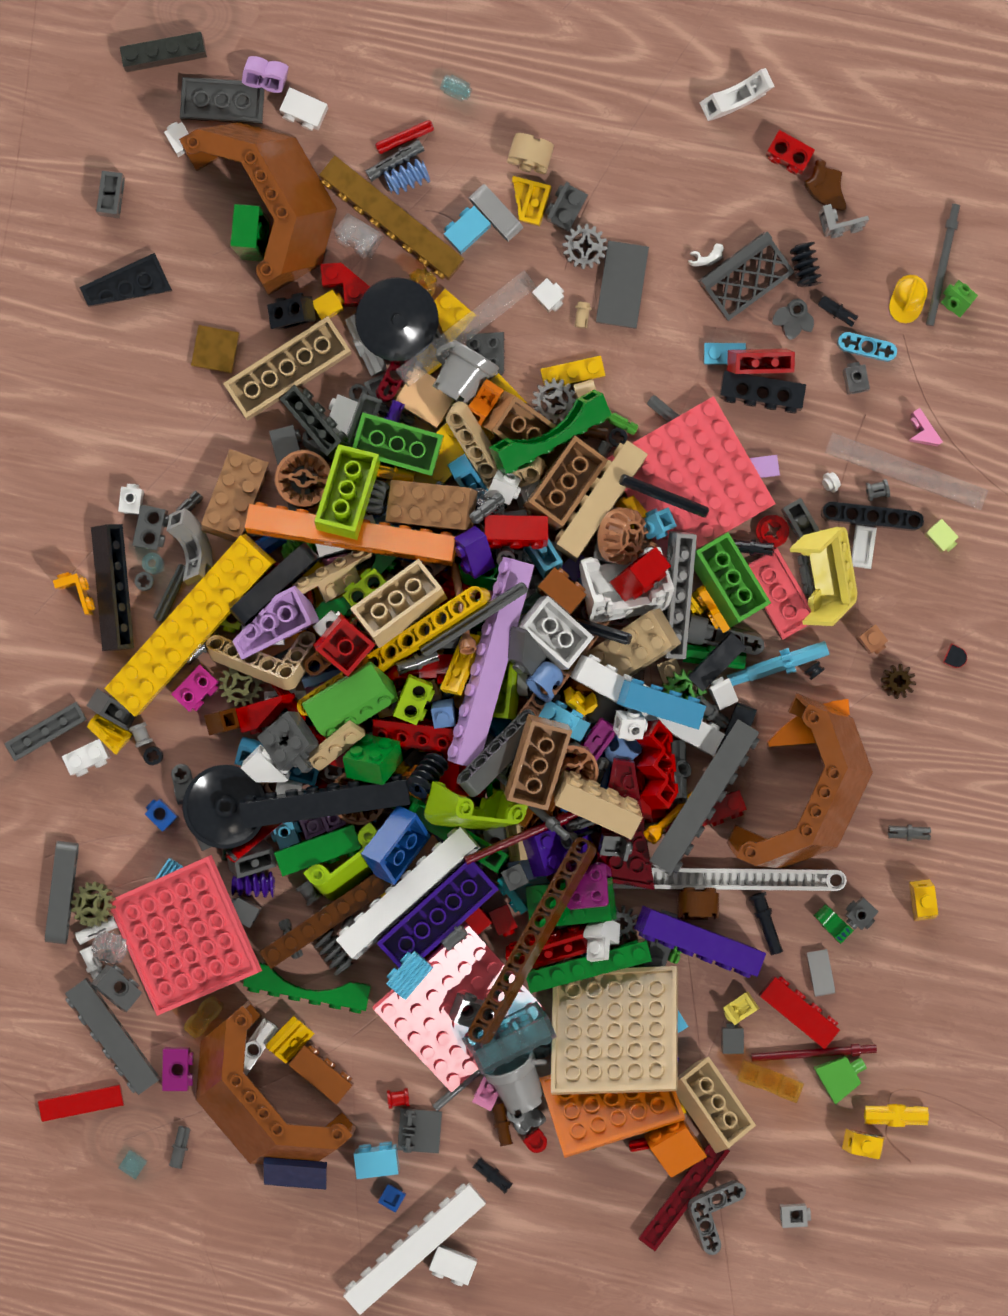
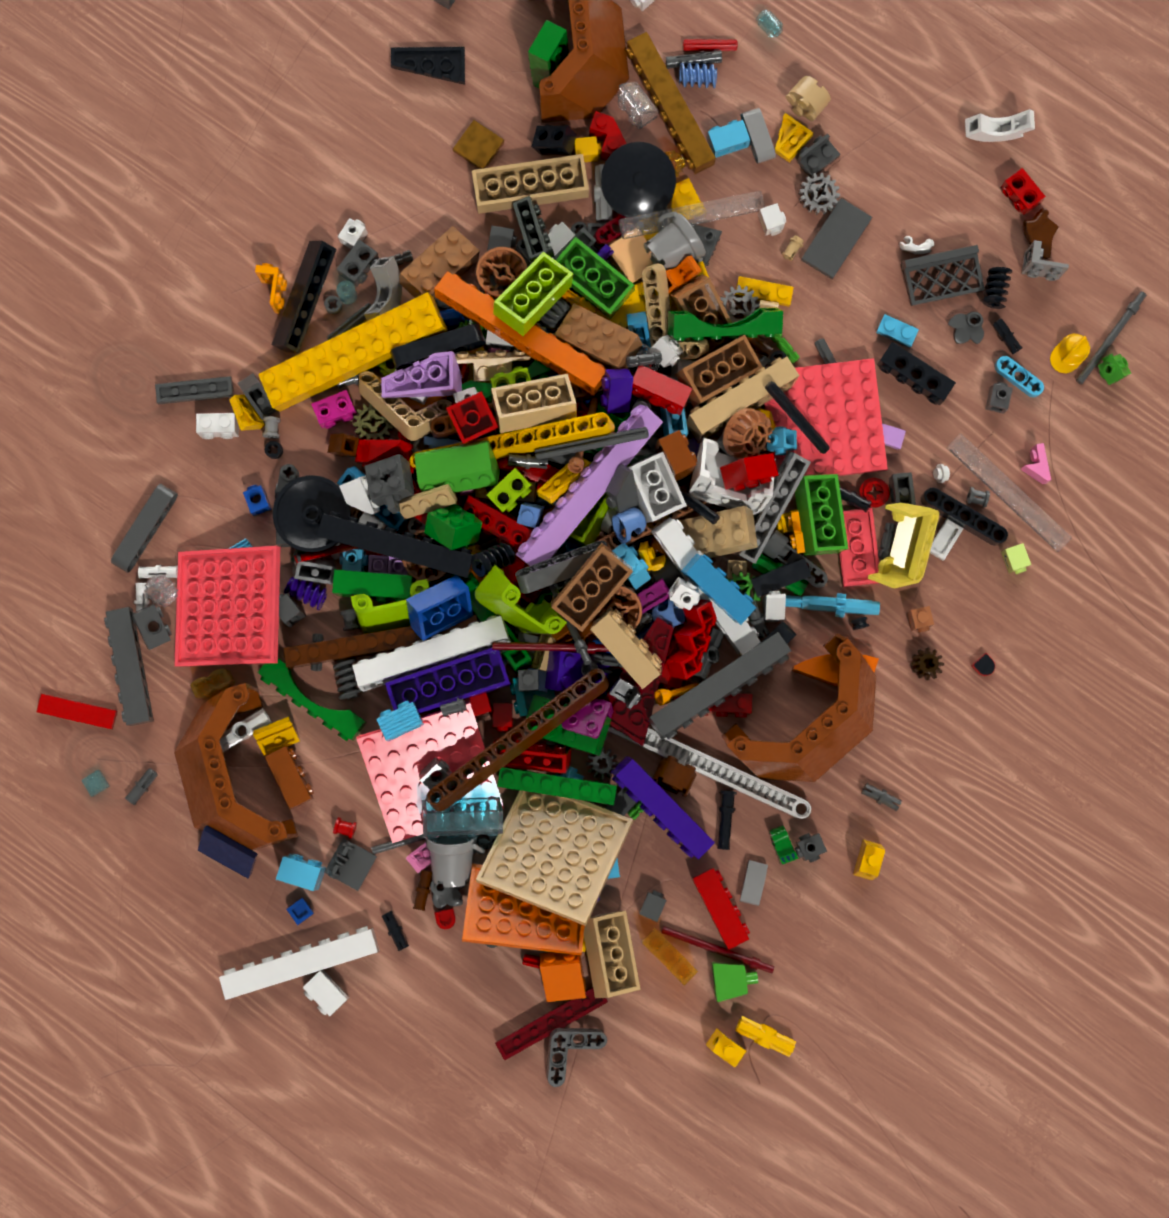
camera: 25 degrees right, 5 degrees down
olive gear [71,882,116,928] -> none
magenta brick [162,1047,194,1091] -> none
white brick [583,920,620,962] -> none
light yellow bracket [723,991,760,1025] -> none
red brick [727,349,795,374] -> none
light grey brick [779,1203,811,1228] -> none

